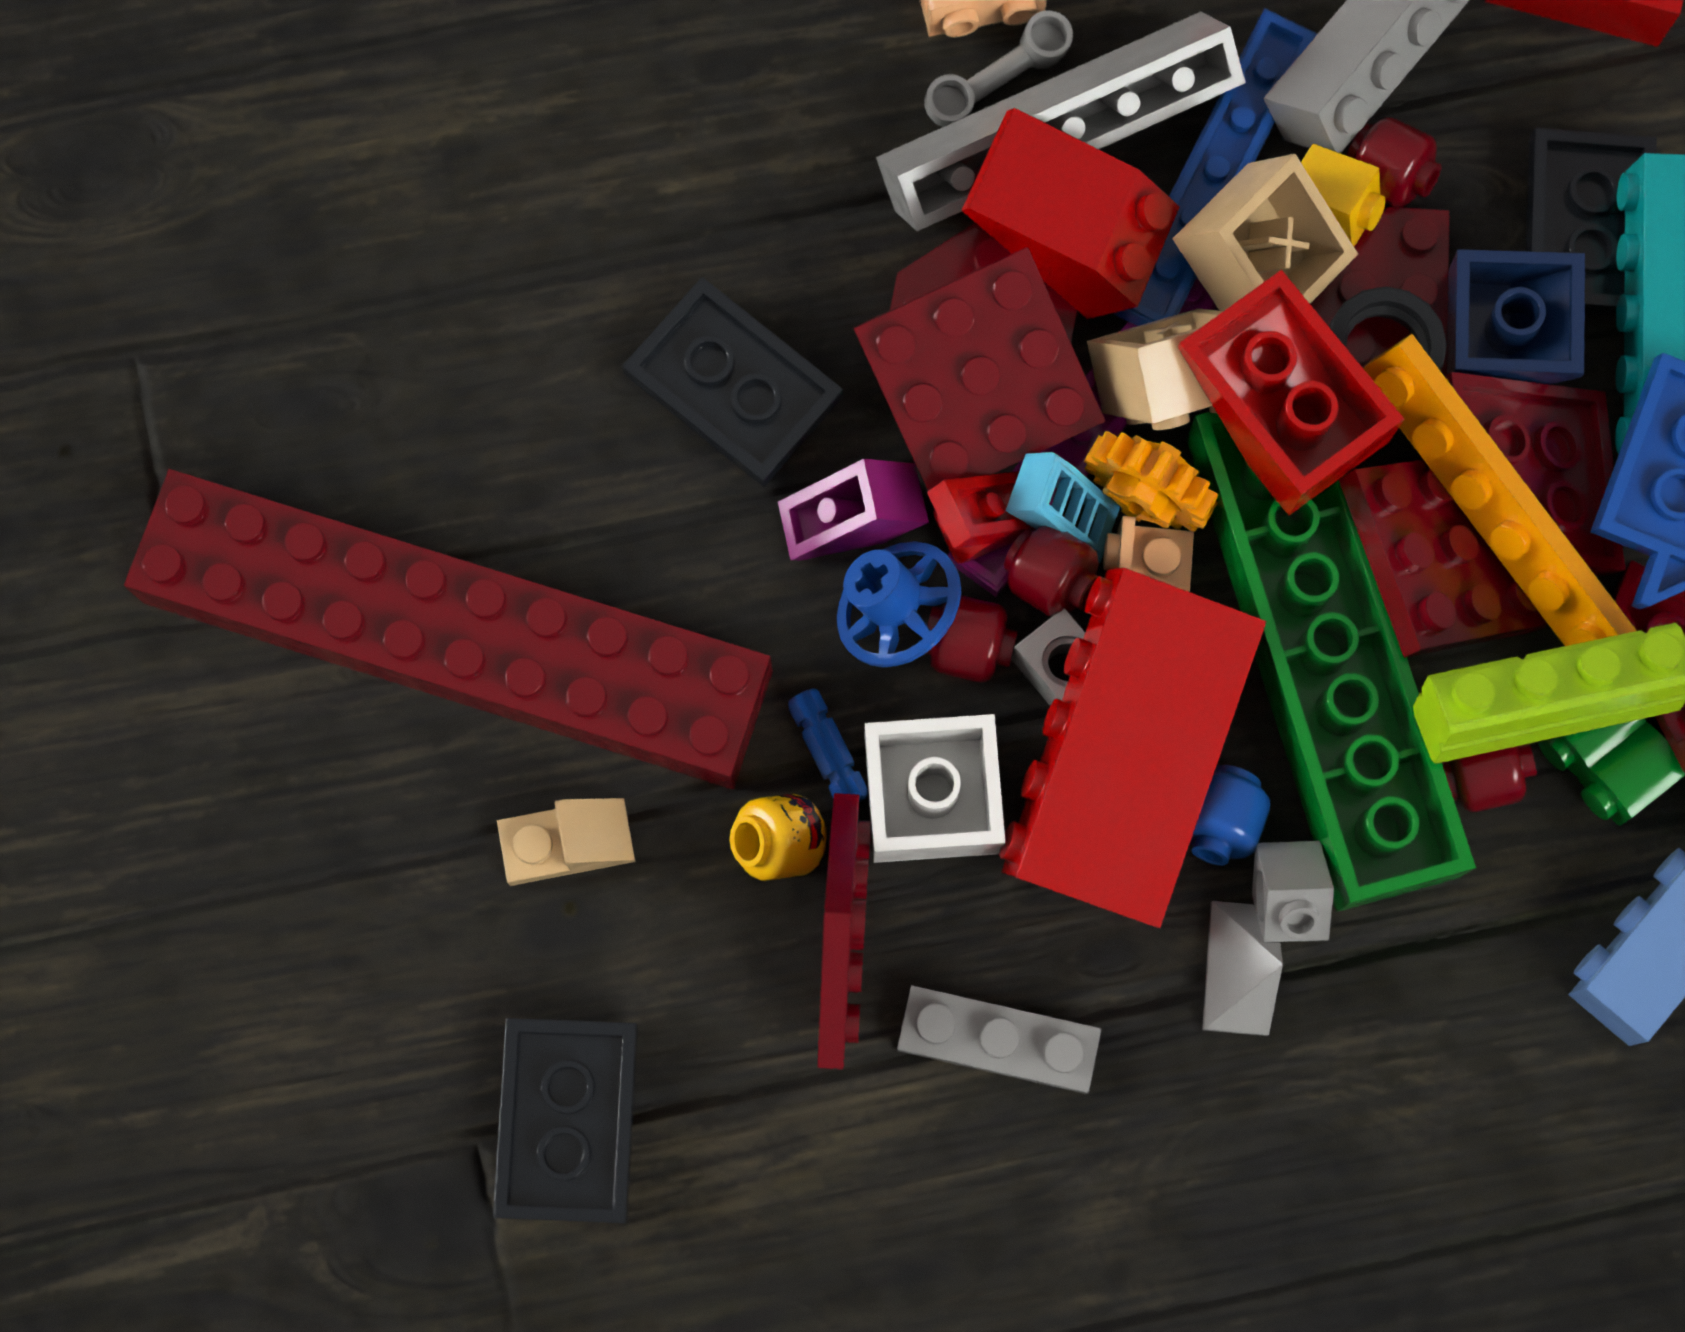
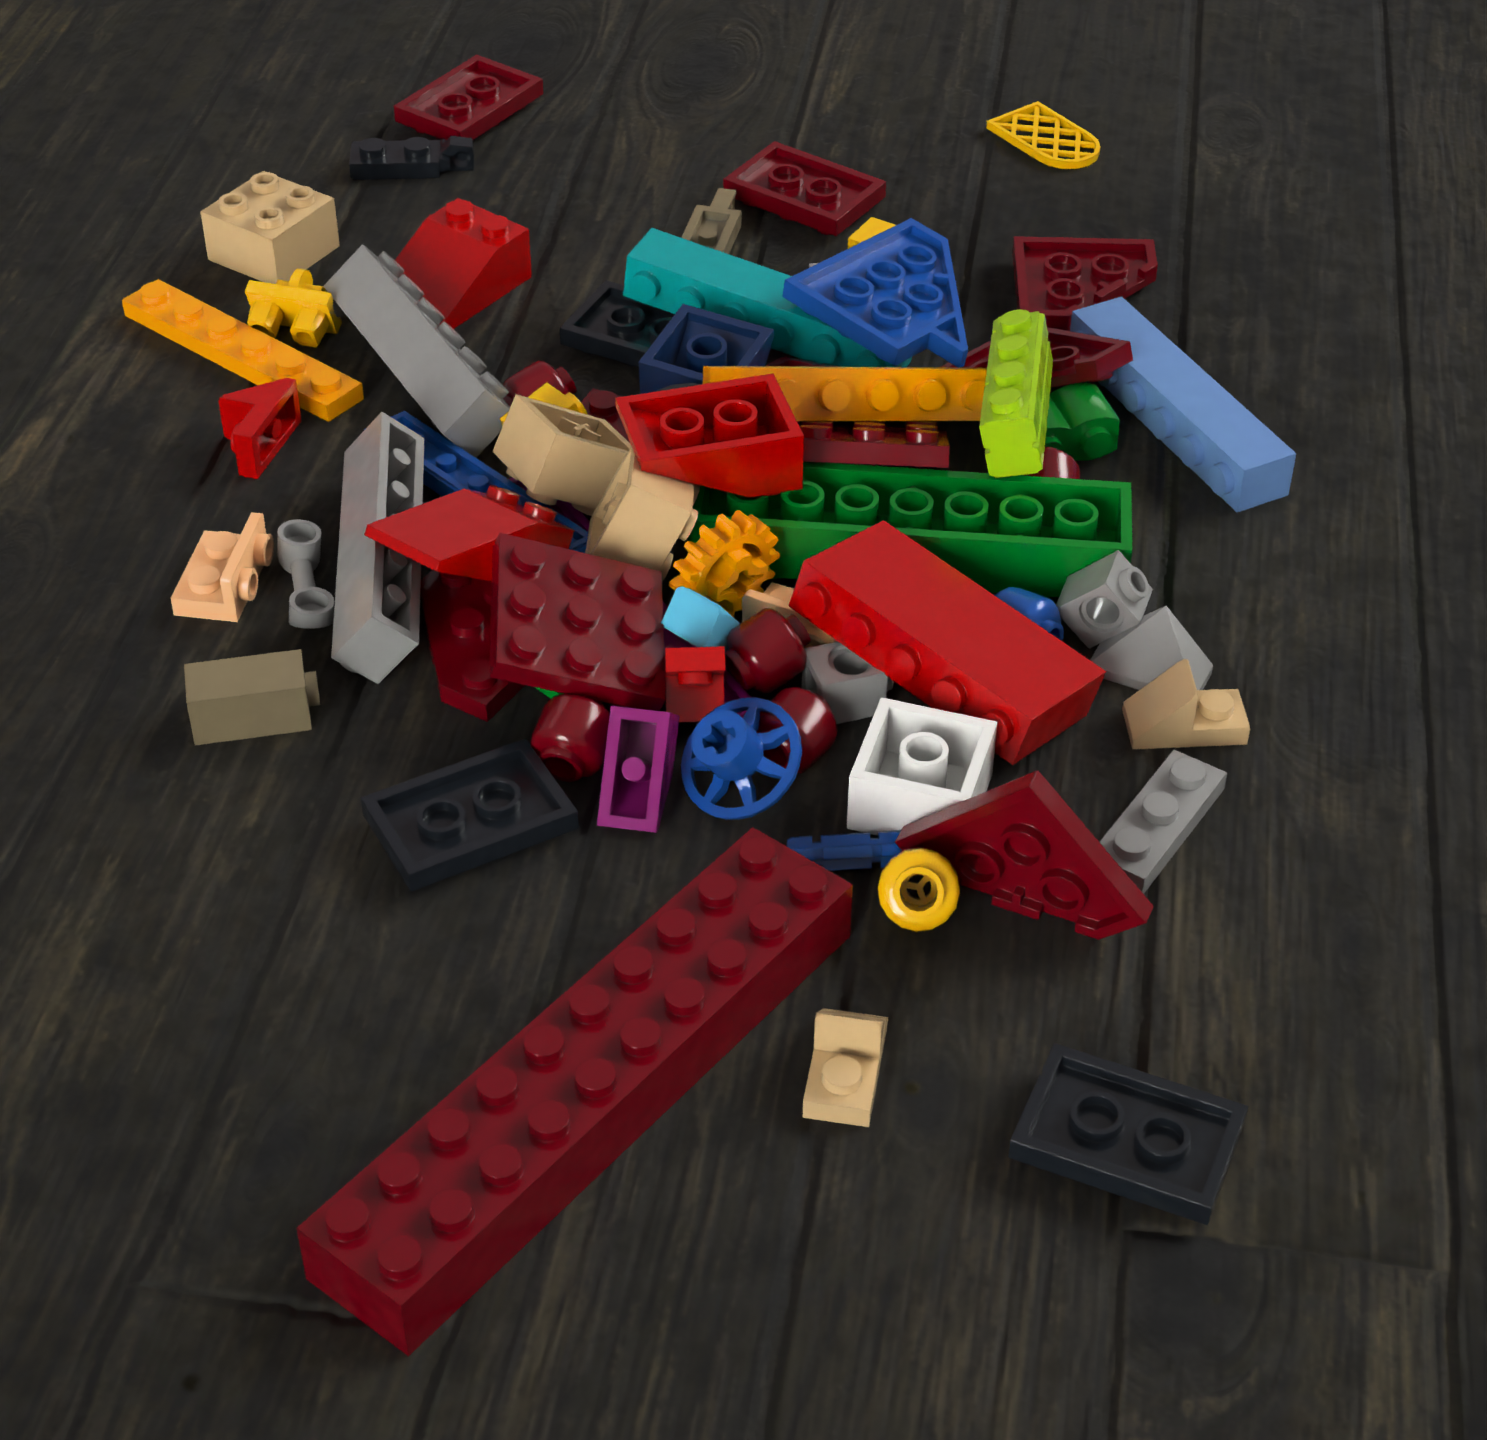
camera: 70 degrees left, 35 degrees down
none -> dark tan brick [184,649,320,745]
none -> dark red head [530,693,610,782]
none -> tan slope [1122,659,1250,749]

